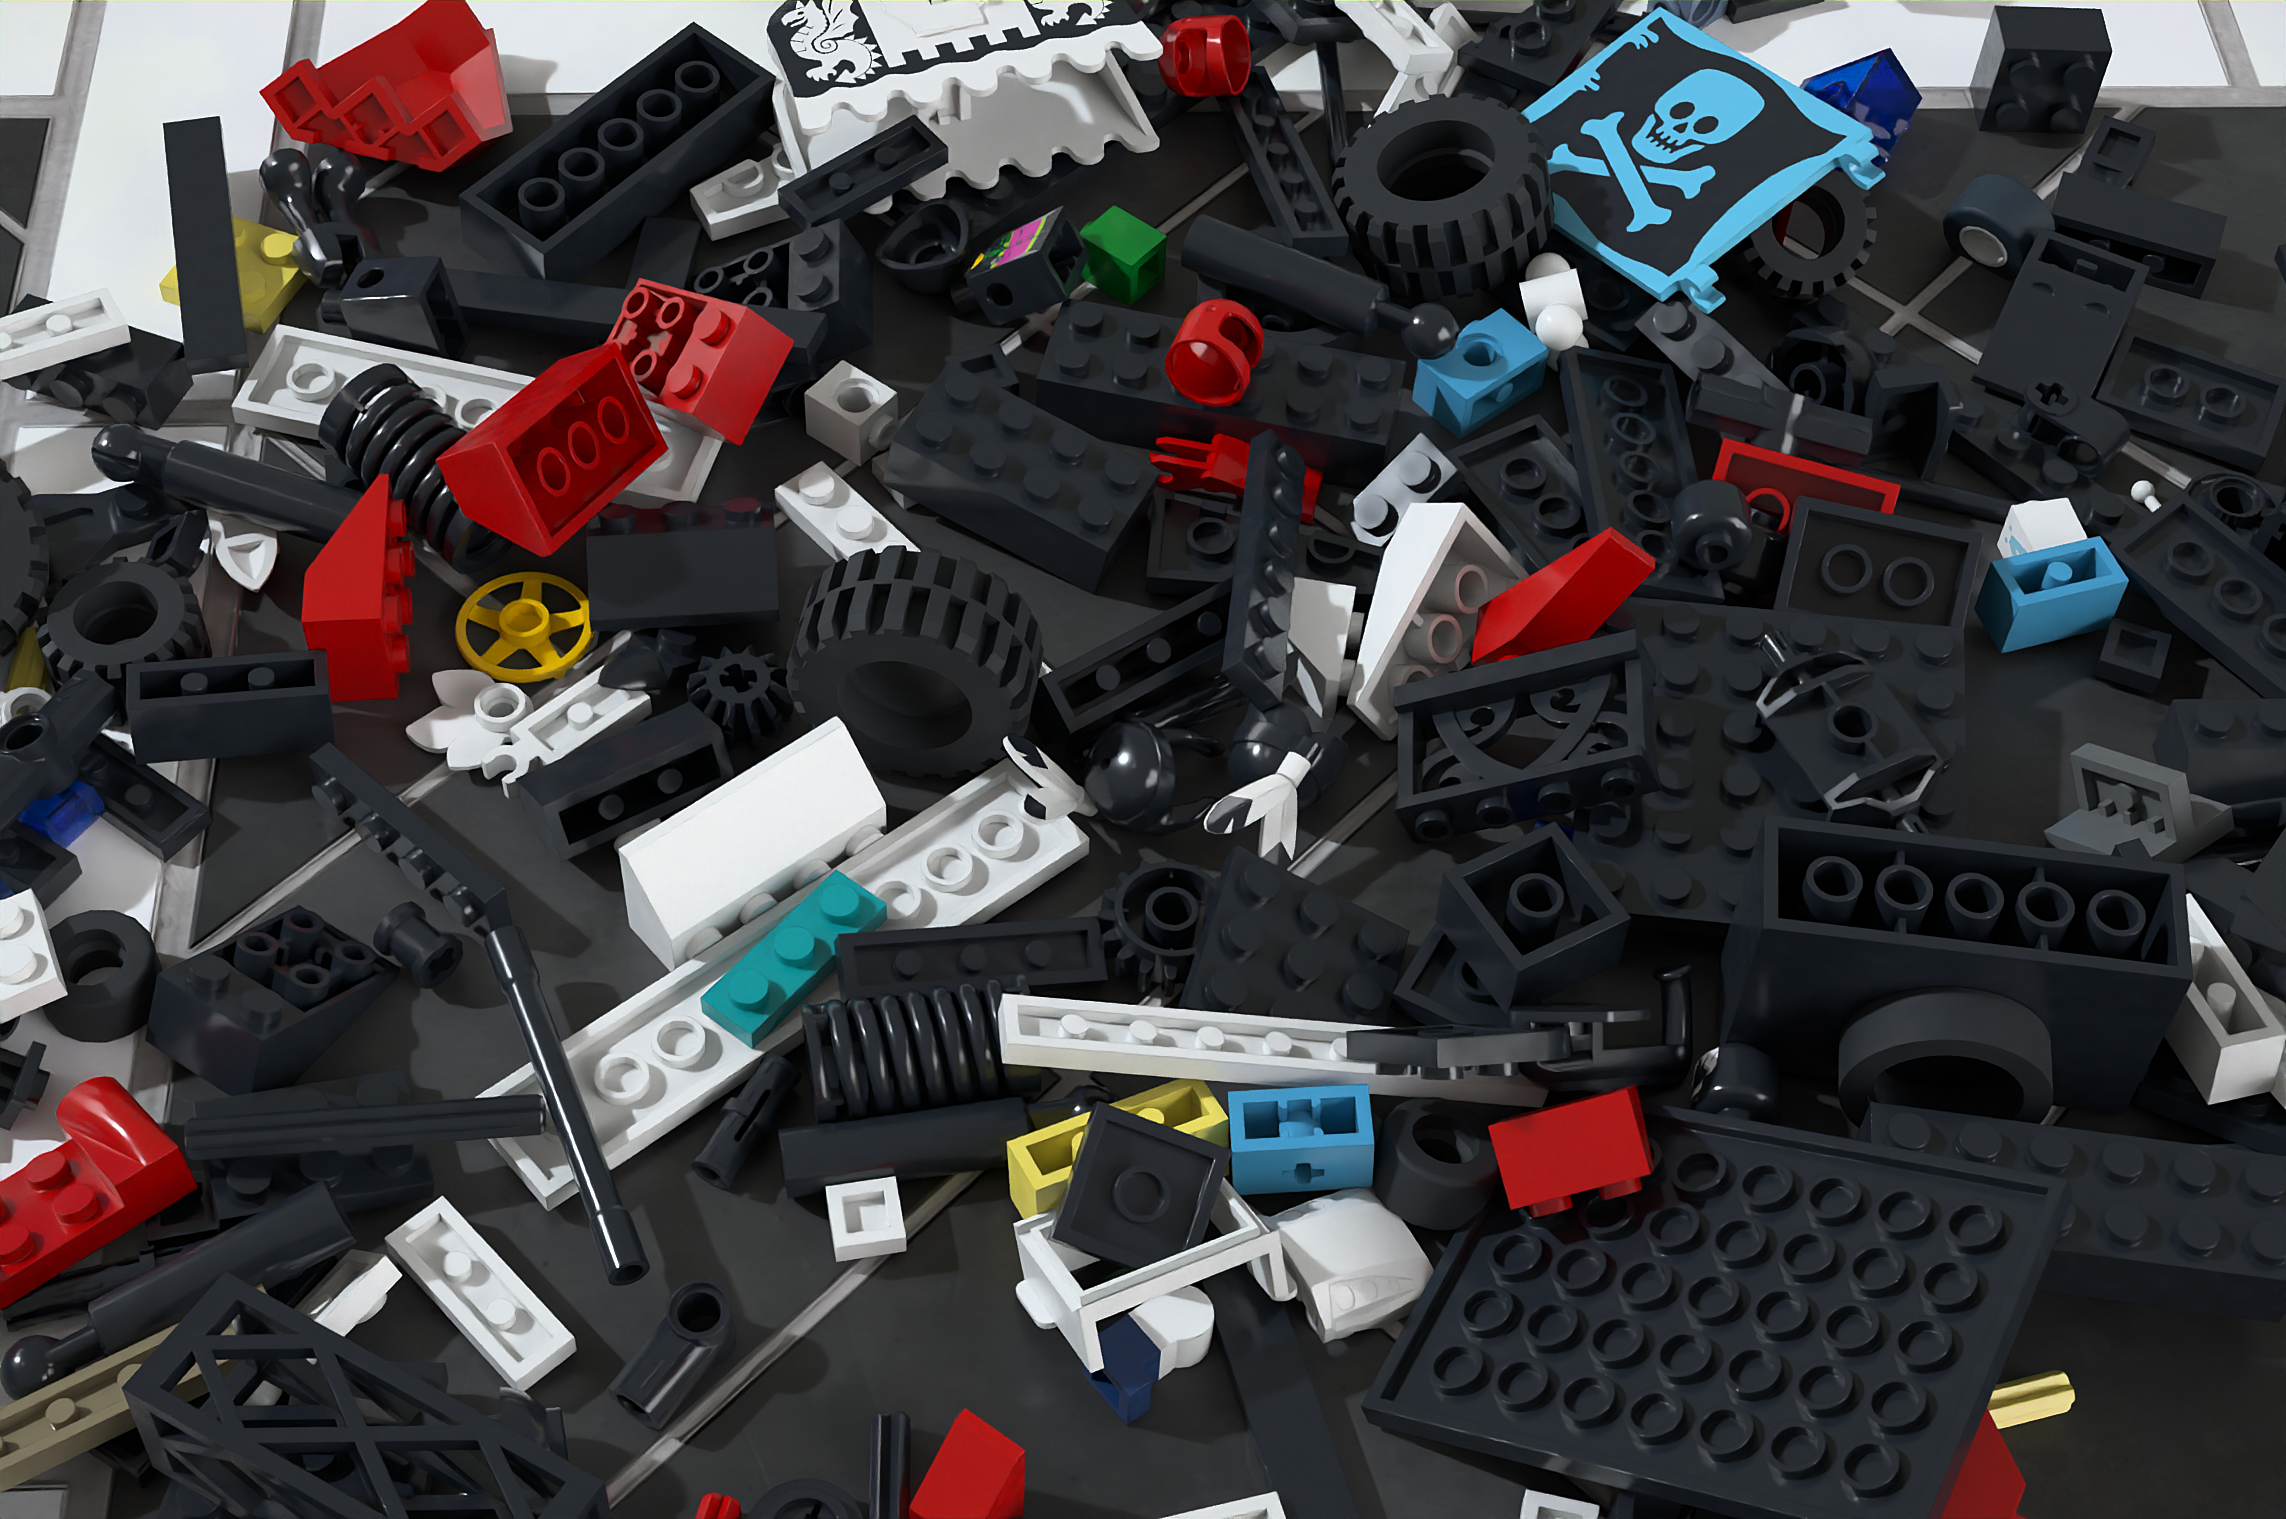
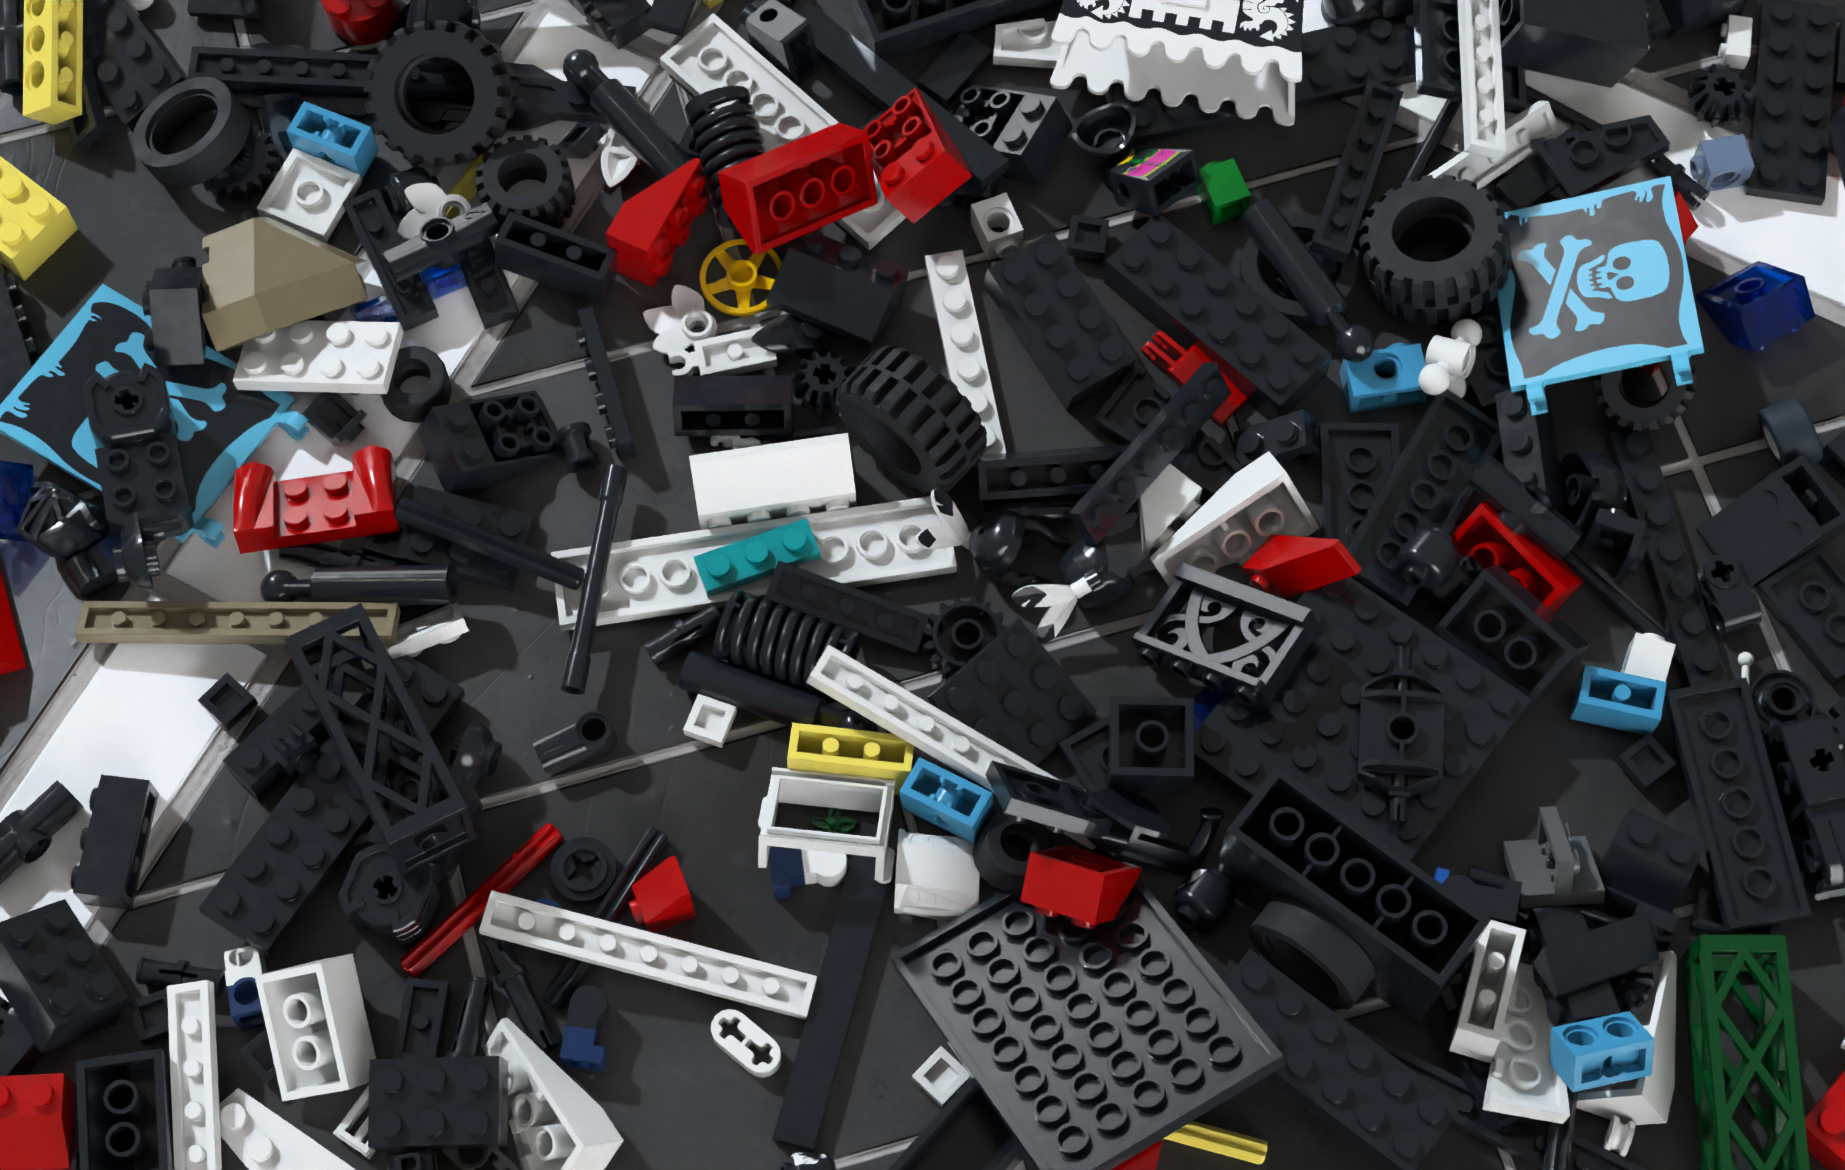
camera: 35 degrees right, 15 degrees up
white plate [384,1196,577,1392] -> none
black plate [777,114,949,231] -> none
black plate [1047,1101,1232,1289] -> none
red helmet [1157,15,1251,97] -> none
red helmet [1165,298,1264,407] -> none

